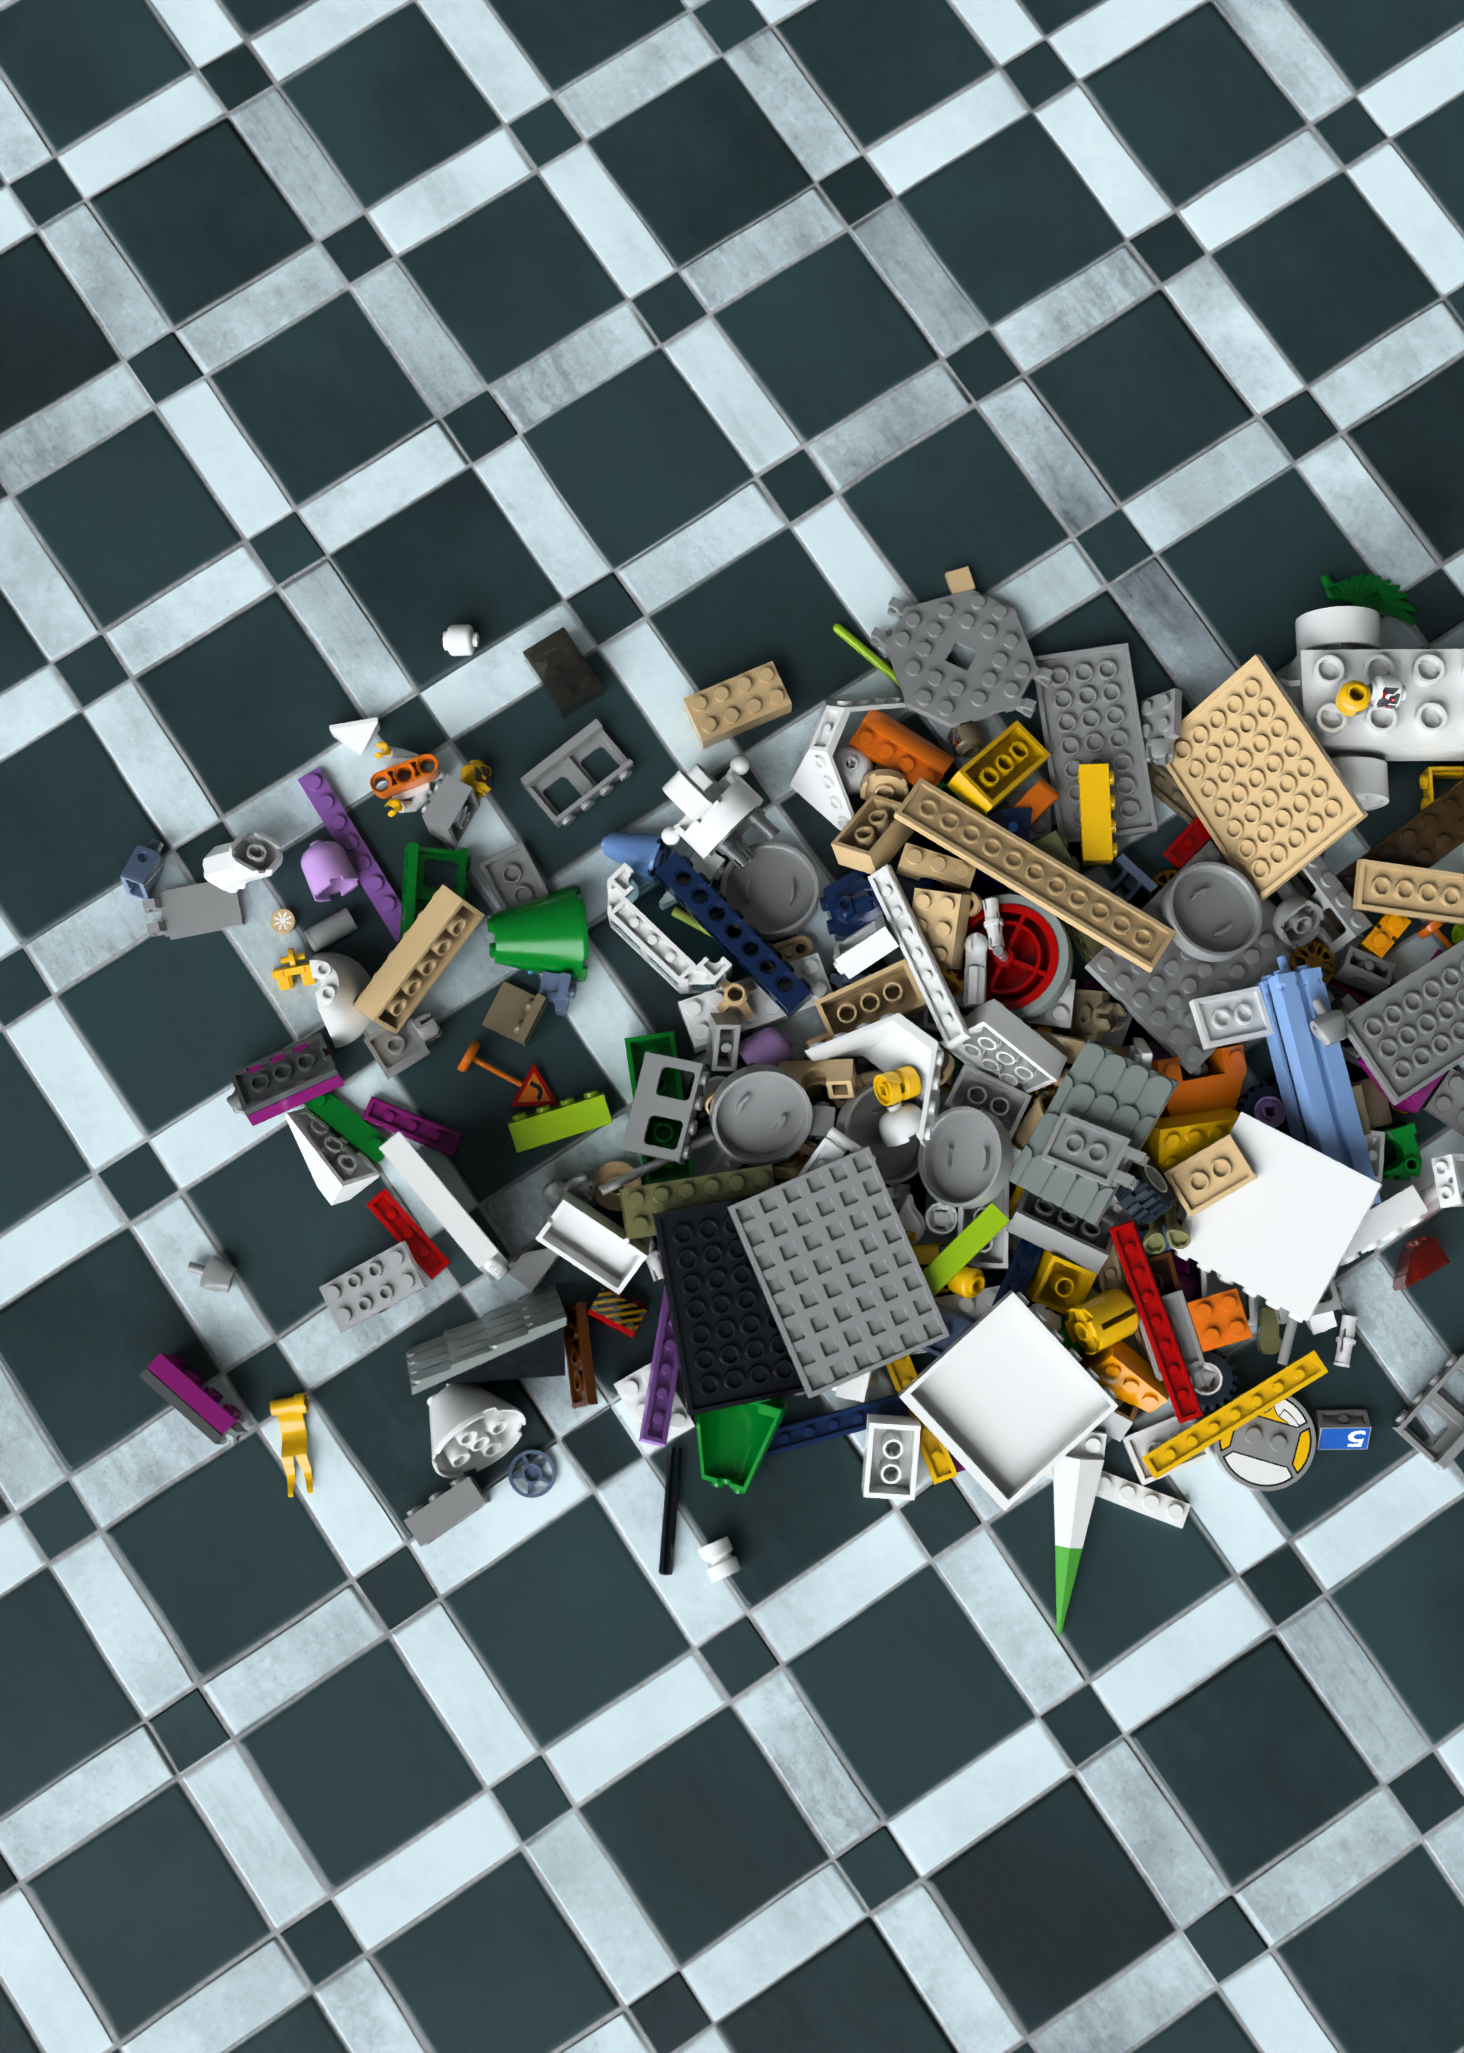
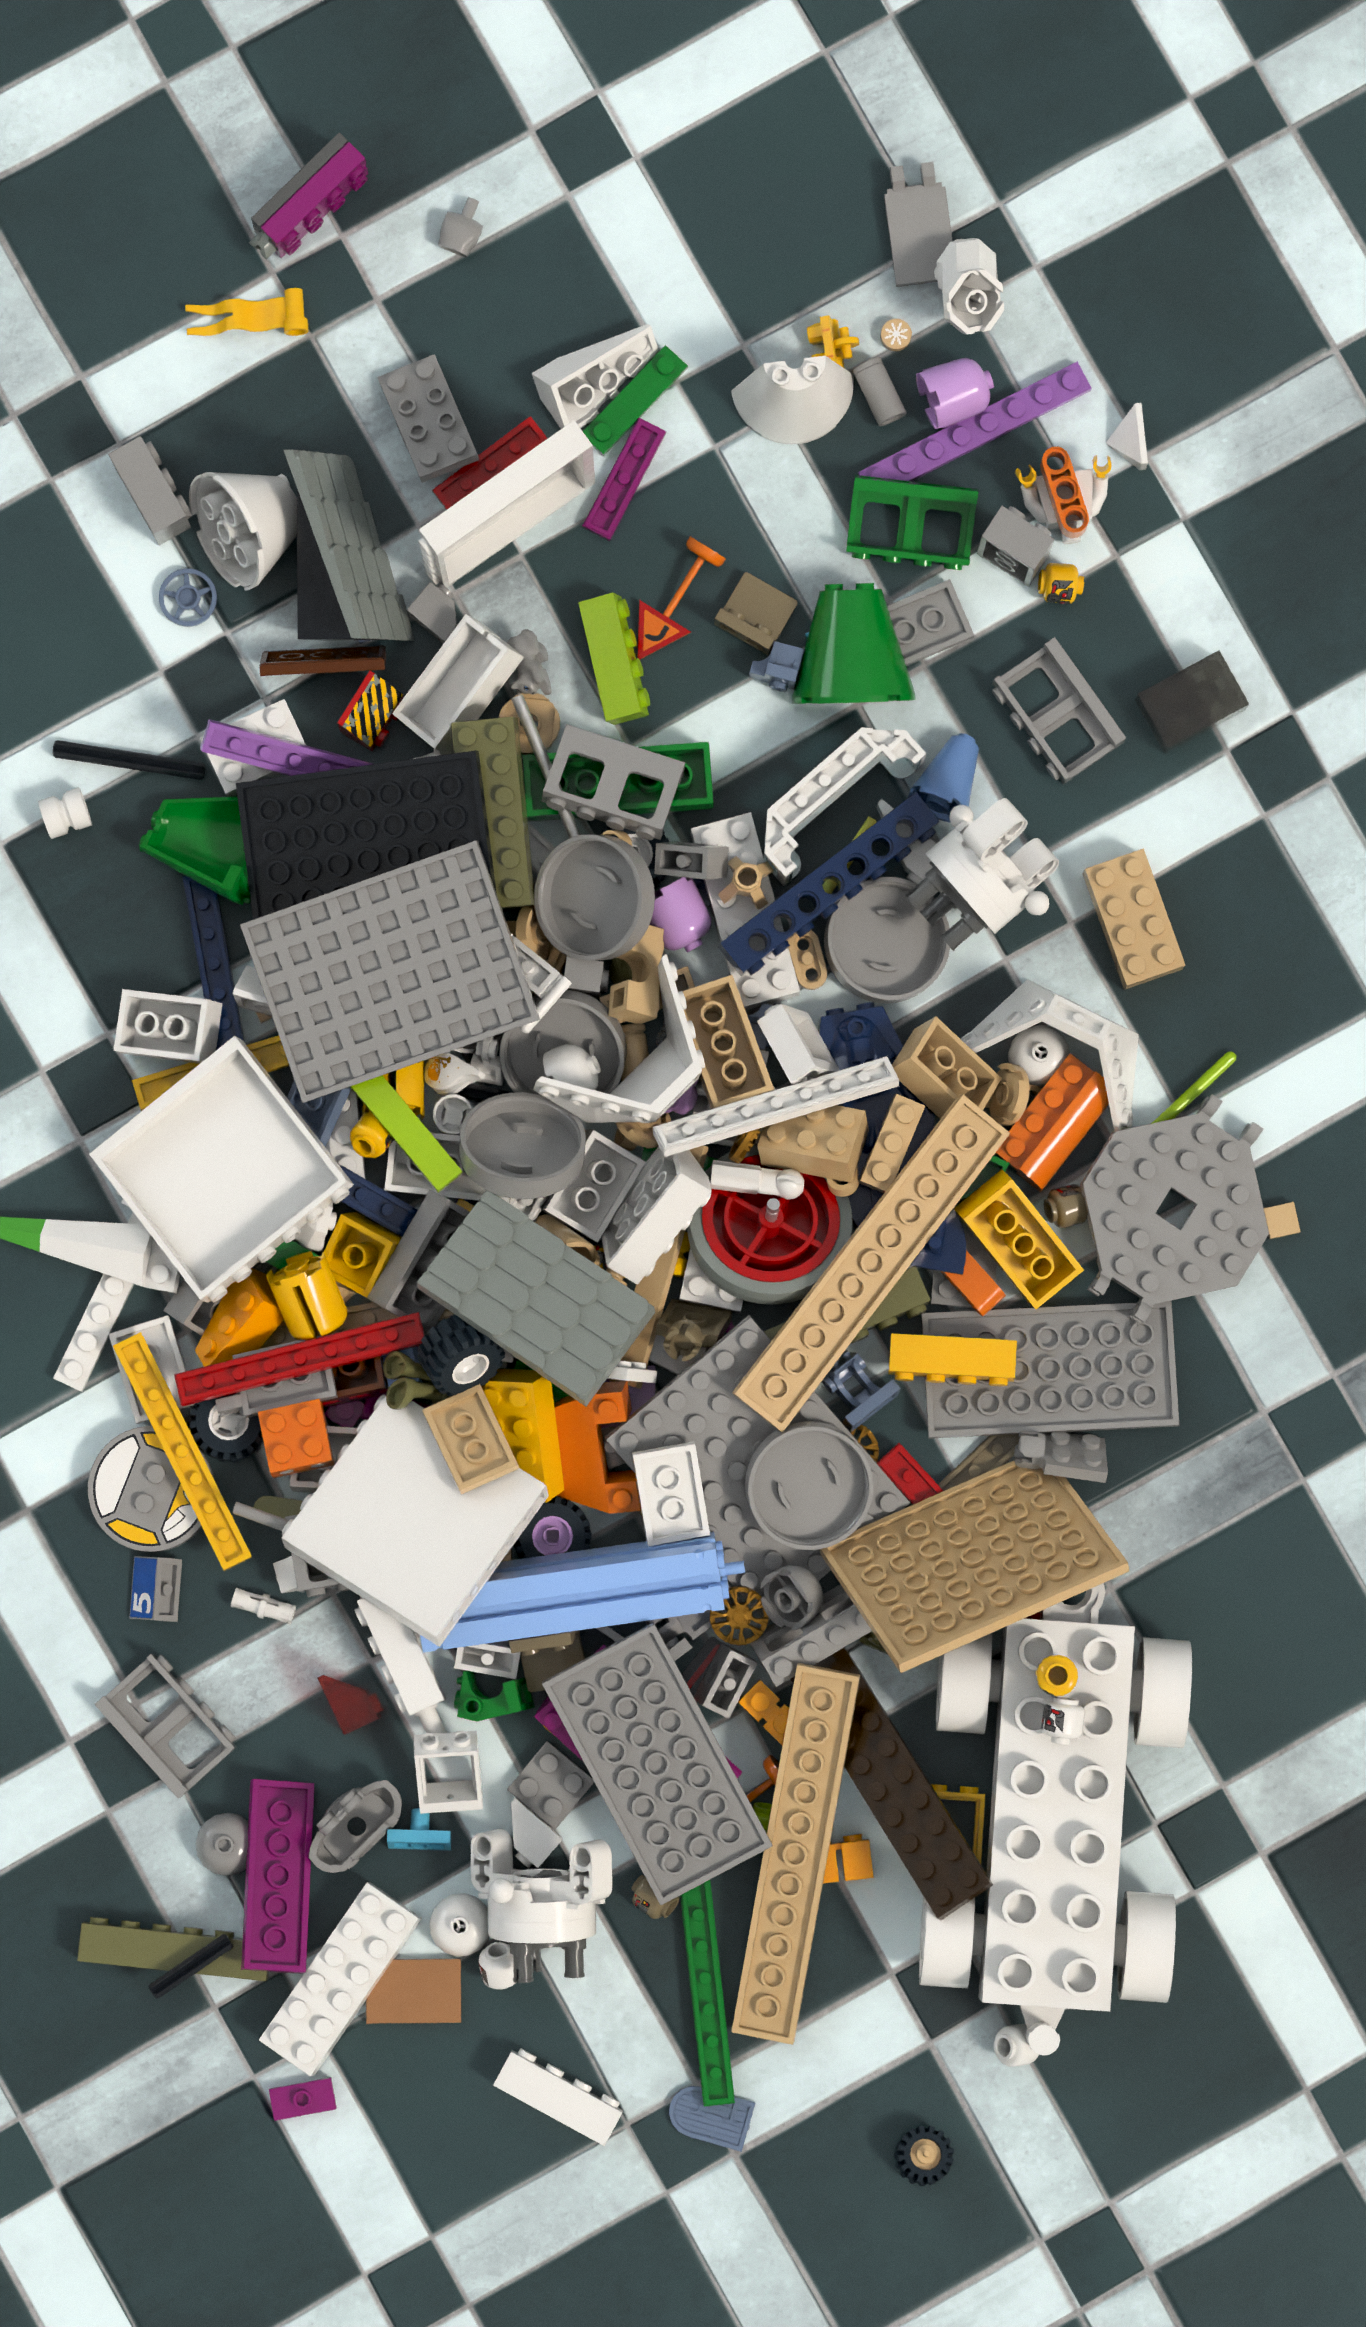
camera: 95 degrees right, 5 degrees up
sand blue torso [120,839,164,900] -> none
dark grey piece [227,1032,345,1126] -> none
tan brick [353,884,485,1034] -> none
light grey plate [363,1011,442,1079] -> none
white head [443,624,479,656] -> none
yellow wheel [873,1065,921,1106] -> none
white pin [982,898,1005,950] -> none
light grey tile [1041,1112,1150,1190] -> none
light grey piece [1310,998,1348,1047] -> none
green animal [1320,574,1416,626] -> none

